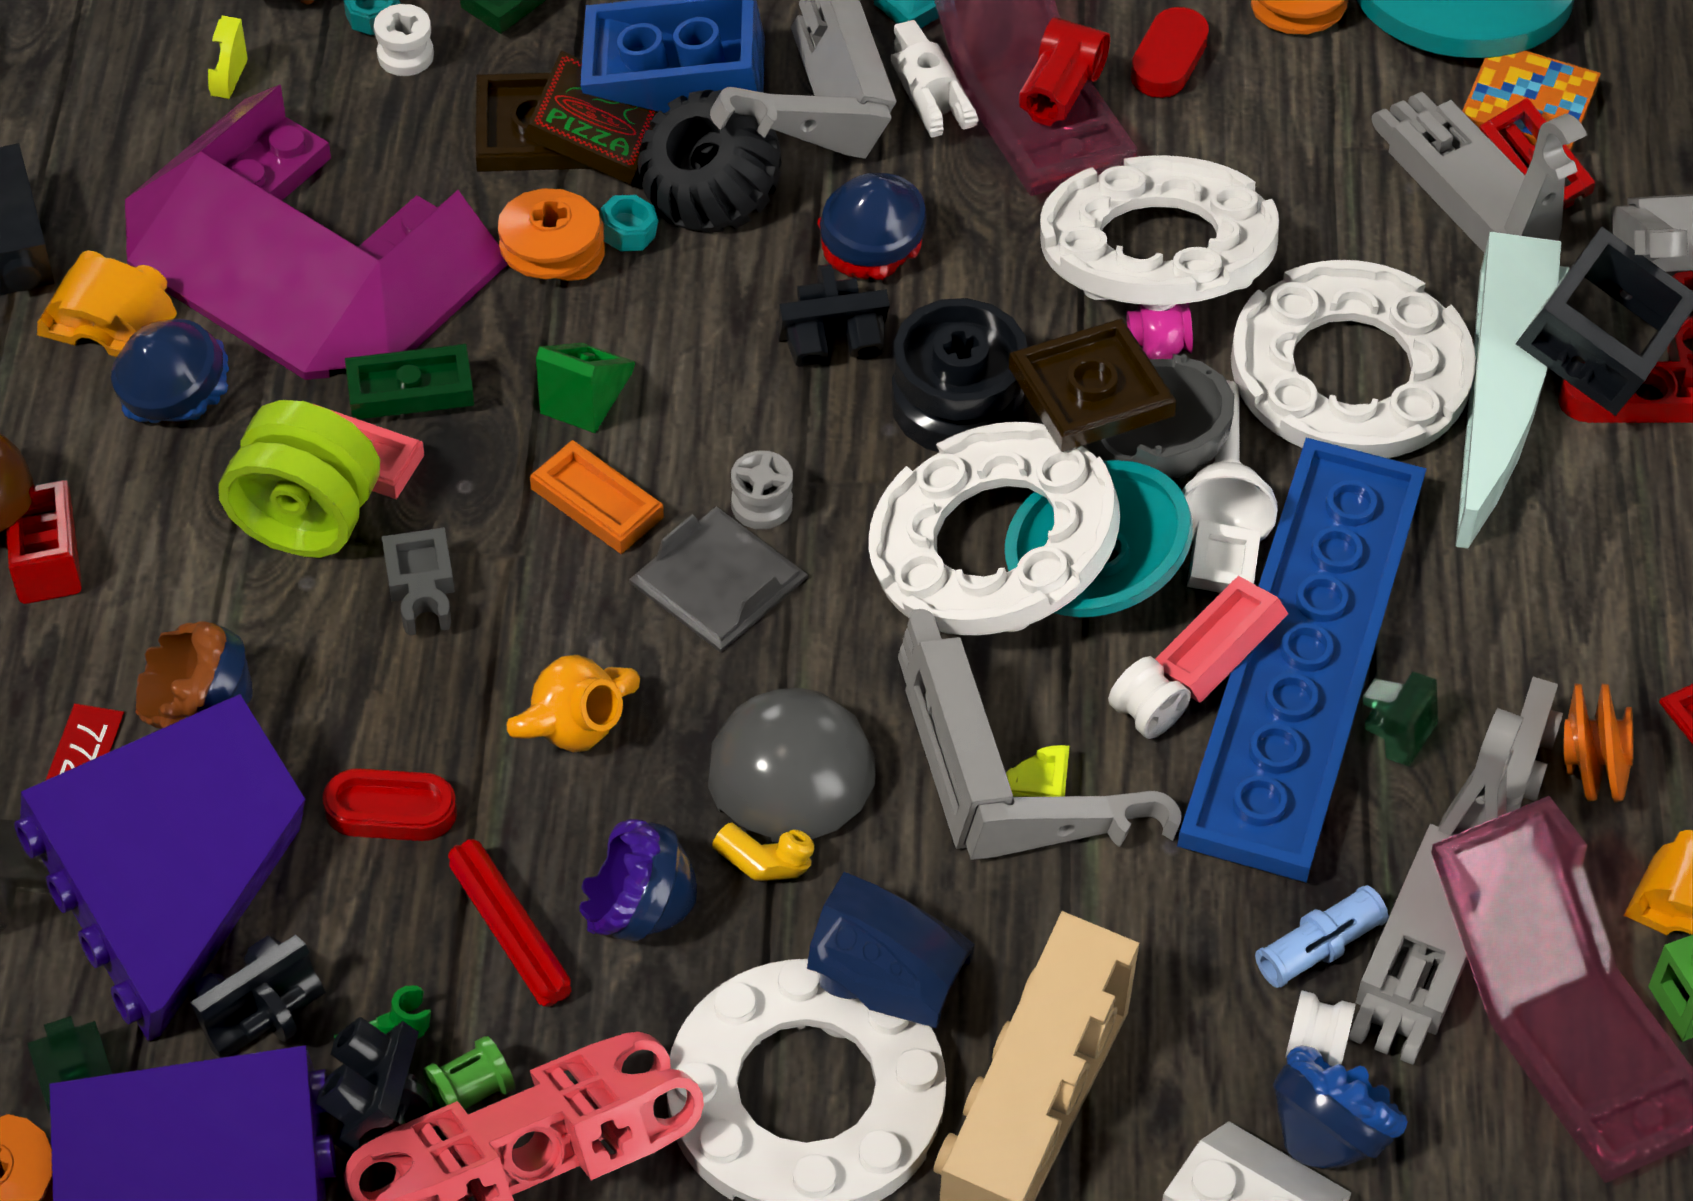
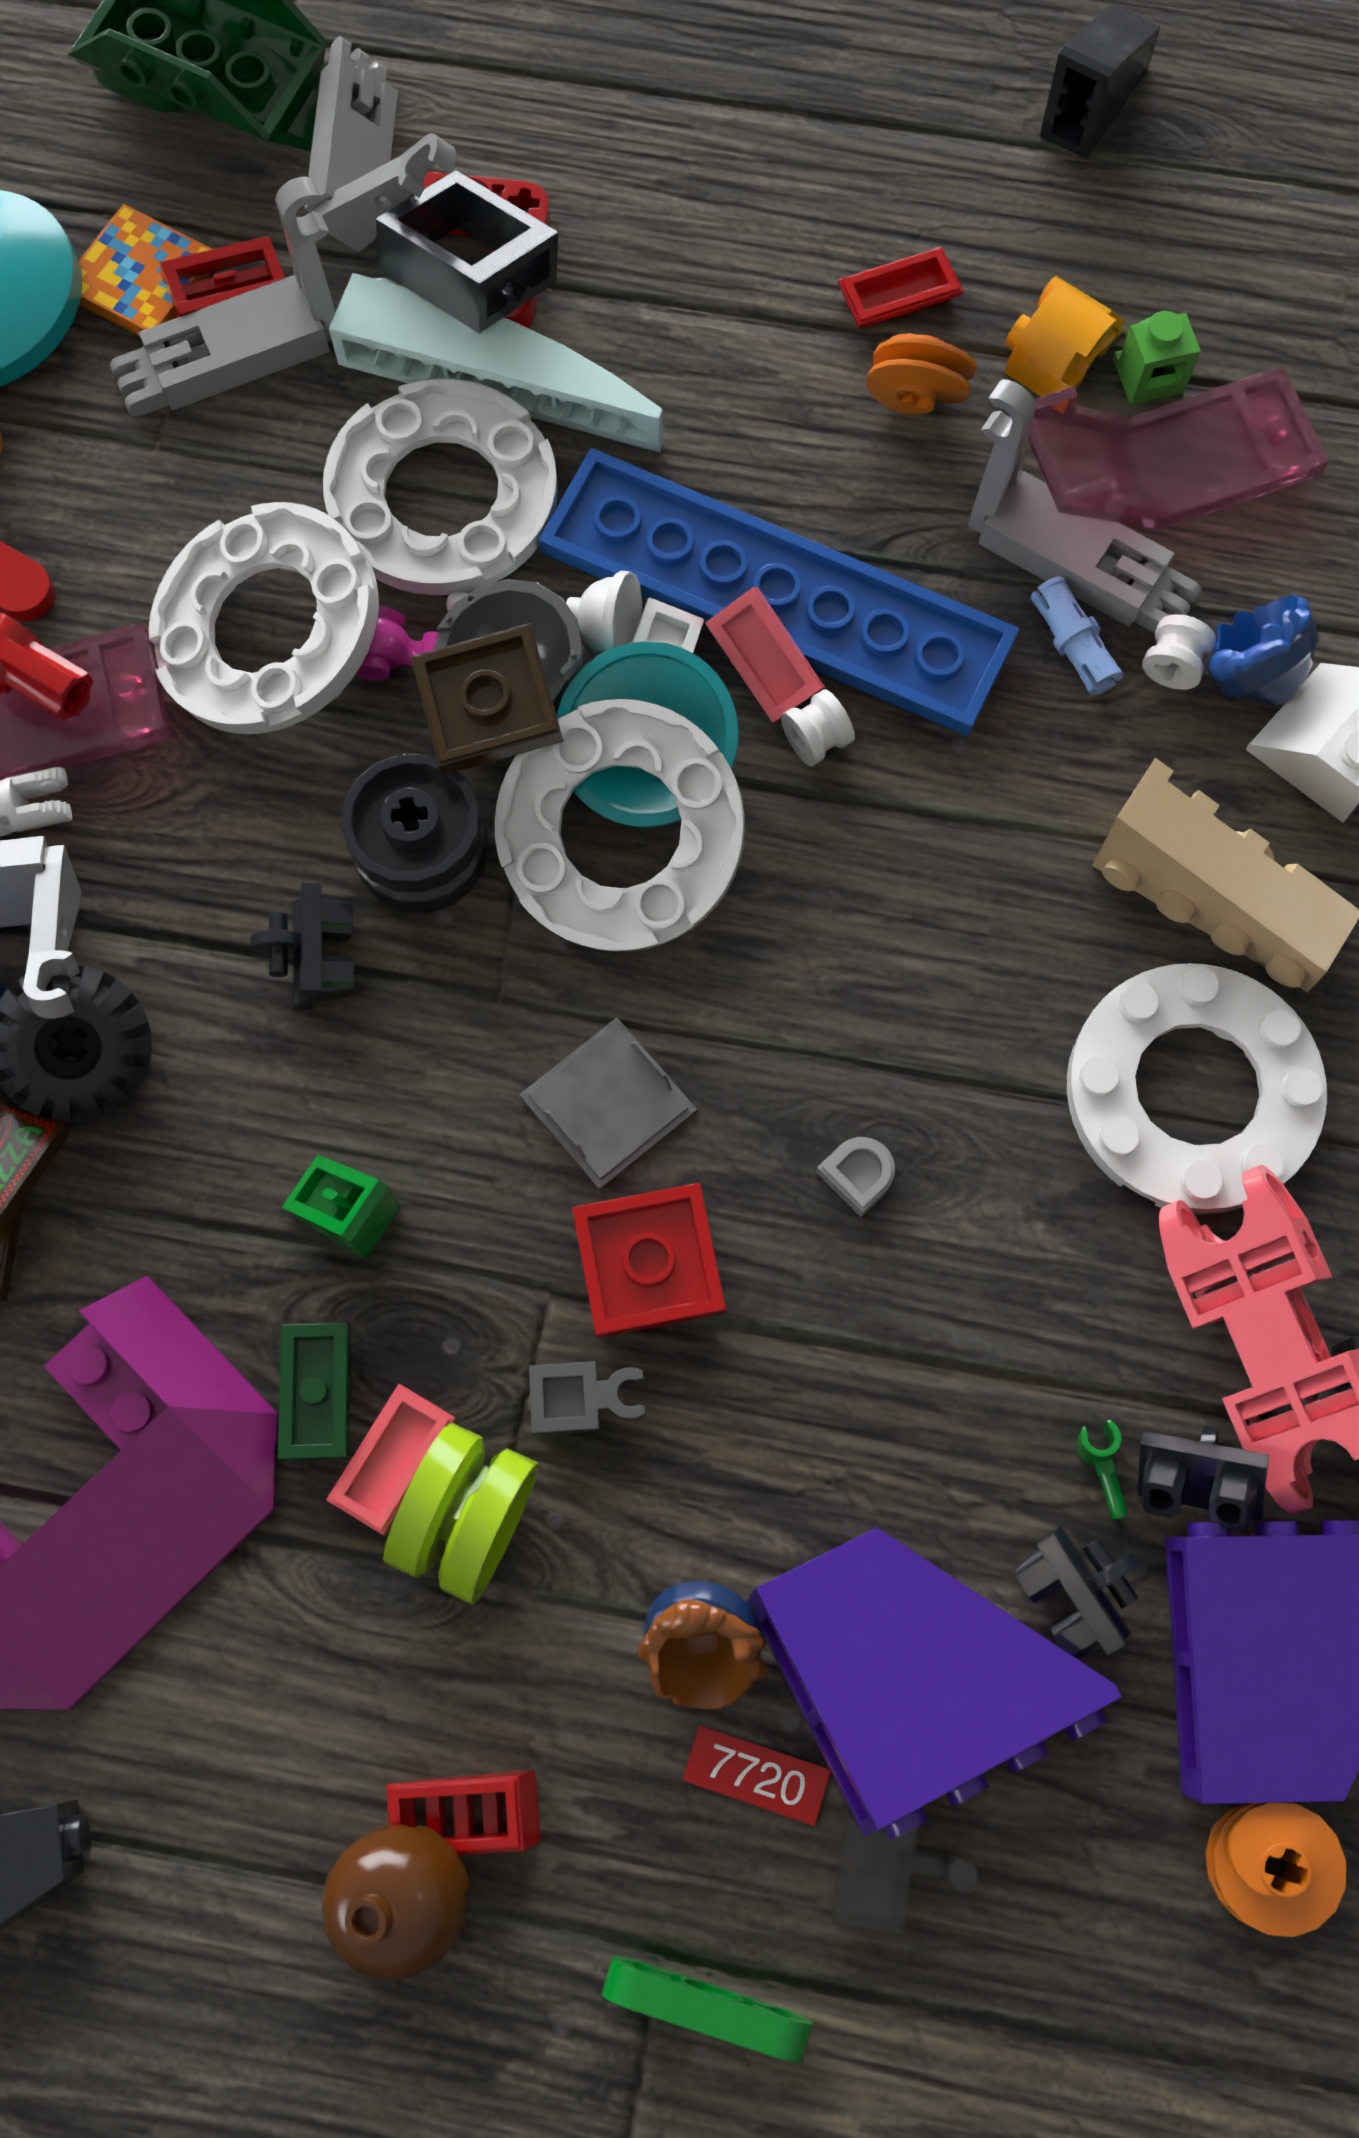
camera: 80 degrees left, 20 degrees up
clear green tile [27,1016,112,1114] -> none
light orange cylinder [37,250,177,357] -> none
dark blue hair [111,319,229,423] -> none
red tile [323,769,457,841] -> none
bright green bush [423,1036,515,1110] -> none
red axle [448,839,571,1007] -> none
orange piece [498,188,605,281] -> none
light orange piece [506,655,640,752] -> none
orange tile [530,440,664,555] -> none
hair [579,819,697,941] -> none
teal tile [600,195,658,251] -> none
dark grey cylinder [708,688,876,842] -> none
yellow arm [712,822,814,881] -> none
light grey wheel [731,450,793,530] -> none
dark blue slope [807,872,975,1028] -> none
dark blue hair [817,173,926,280] -> none
light grey hinge [898,609,1181,860] -> none
neon yellow tile [1006,745,1070,797] -> none
clear green tile [1363,671,1438,767] -> none
light grey hinge [1504,677,1563,847] -> none
none -> red plate [572,1183,726,1339]
none -> light grey tile [816,1137,895,1217]

